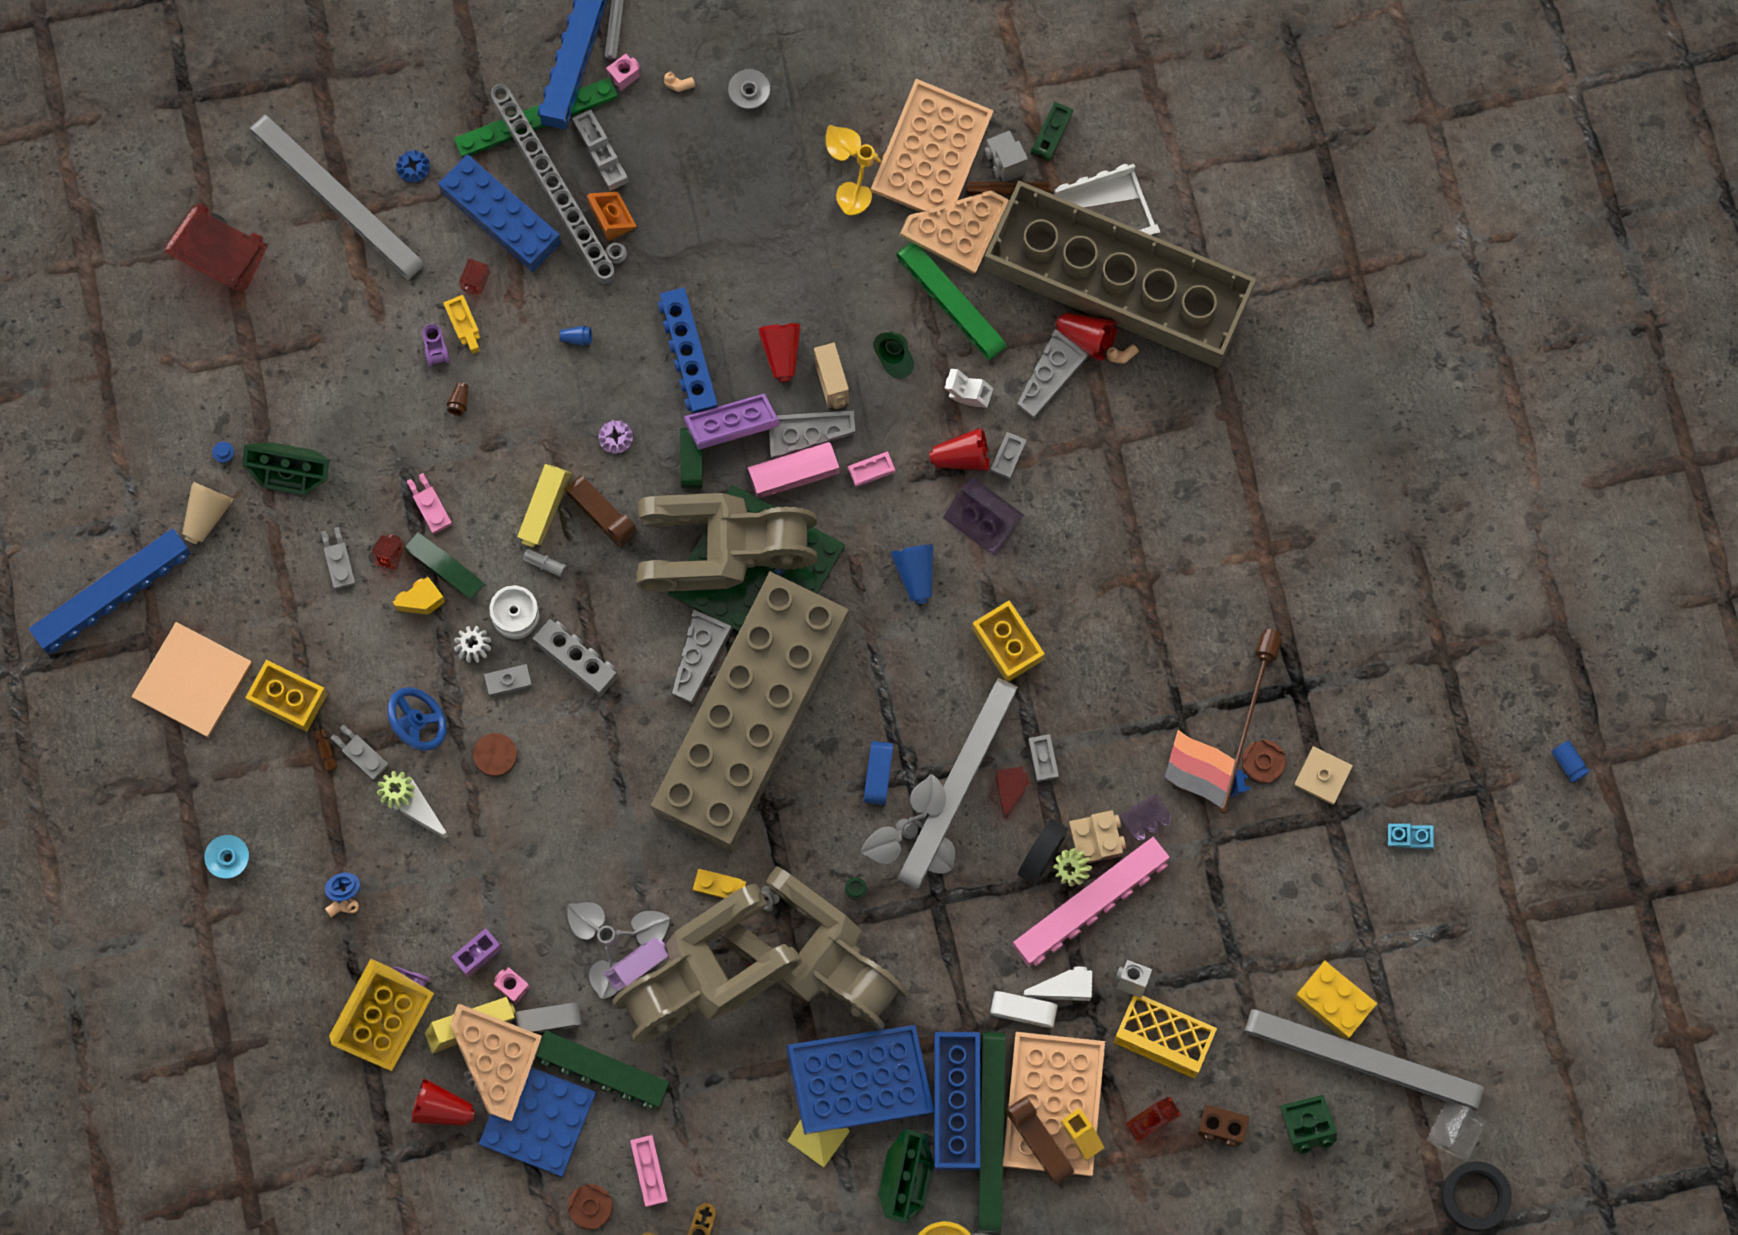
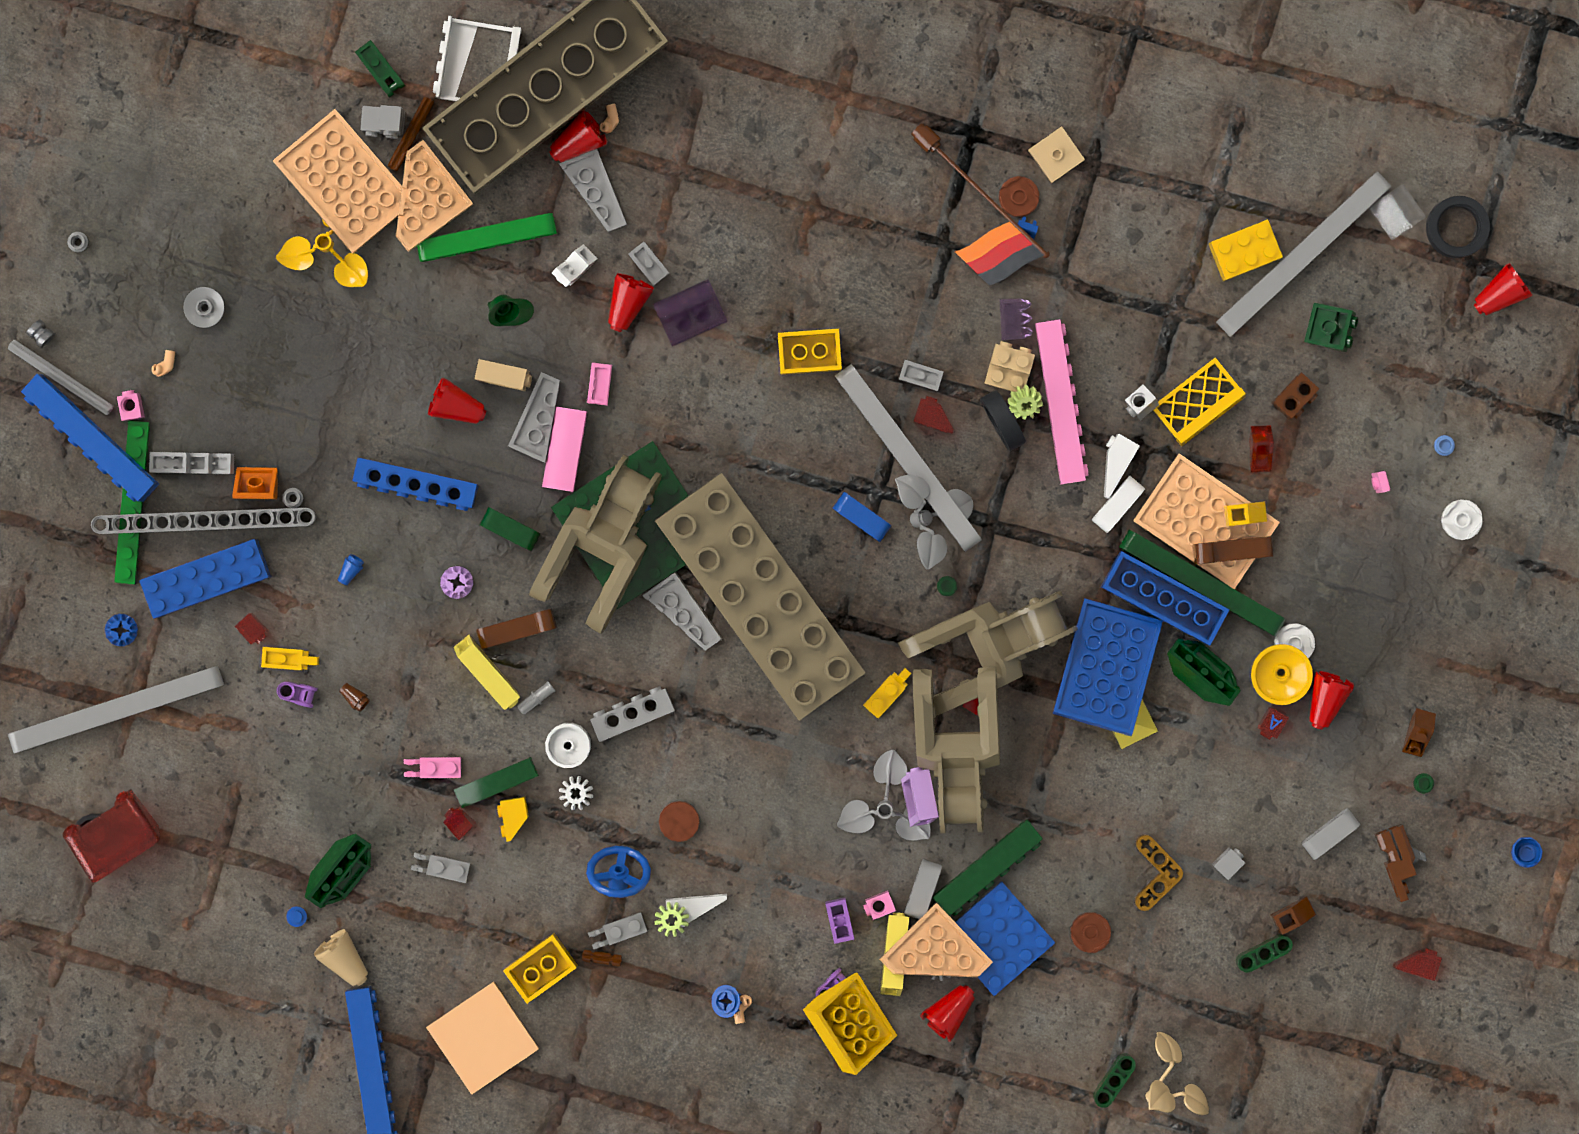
camera: 60 degrees left, 15 degrees up
medium azure dish [204,835,249,879] -> none
light grey plate [484,664,532,697] -> none
bright pink plate [630,1135,668,1207] -> none
medium lavender tile [684,393,780,450] -> none
light grey plate [761,886,780,911] -> none
blue cone [891,544,934,605] -> none
medium azure slope [1388,824,1434,849] -> none

